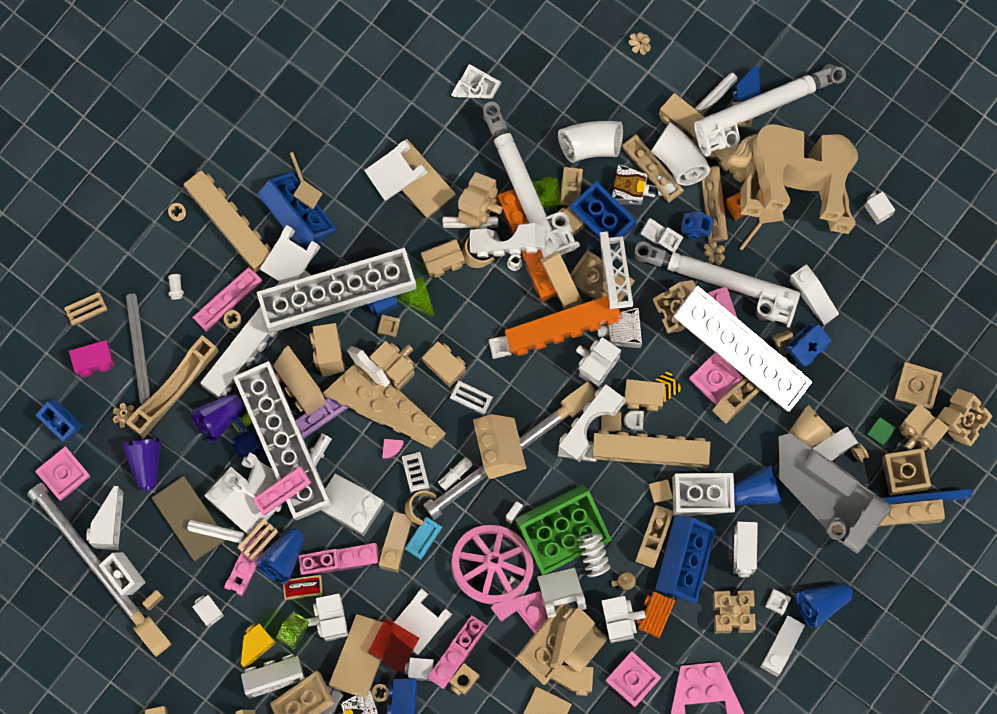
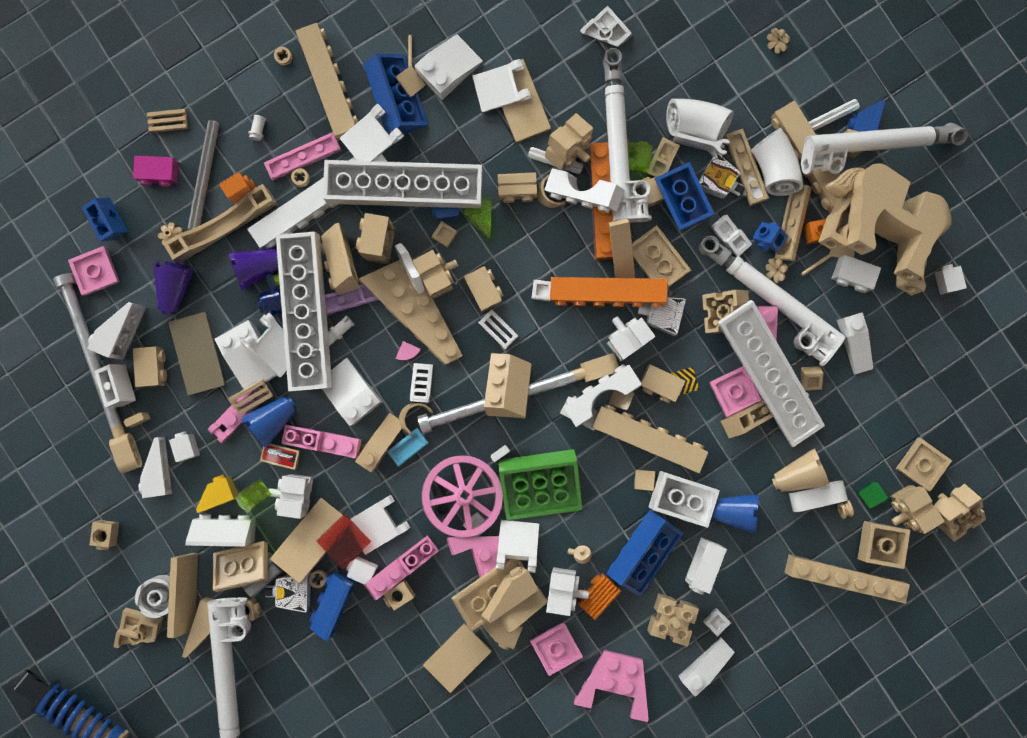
camera: 20 degrees right, 10 degrees up
white axle [187,520,245,543] -> none
bright pink tile [252,466,312,516] -> none
white axle [438,458,472,491] -> none
white pin [507,255,522,271] -> none
white piece [577,534,610,577] -> none
white fence [600,232,633,309] -> none
white tile [624,410,644,431] -> none
tan slope [635,505,673,568] -> none
light grey panel [779,433,892,554] -> none
blue brick [783,322,832,367] -> none
blue cone [796,583,853,628] -> none
blue tile [882,489,972,505] -> none
none -> tan brick [133,347,167,388]
none -> white slope [139,437,172,498]
none -> orange brick [219,172,256,204]
none -> white slope [414,34,483,100]
none -> white flag [672,133,730,156]
none -> white brick [832,255,881,293]

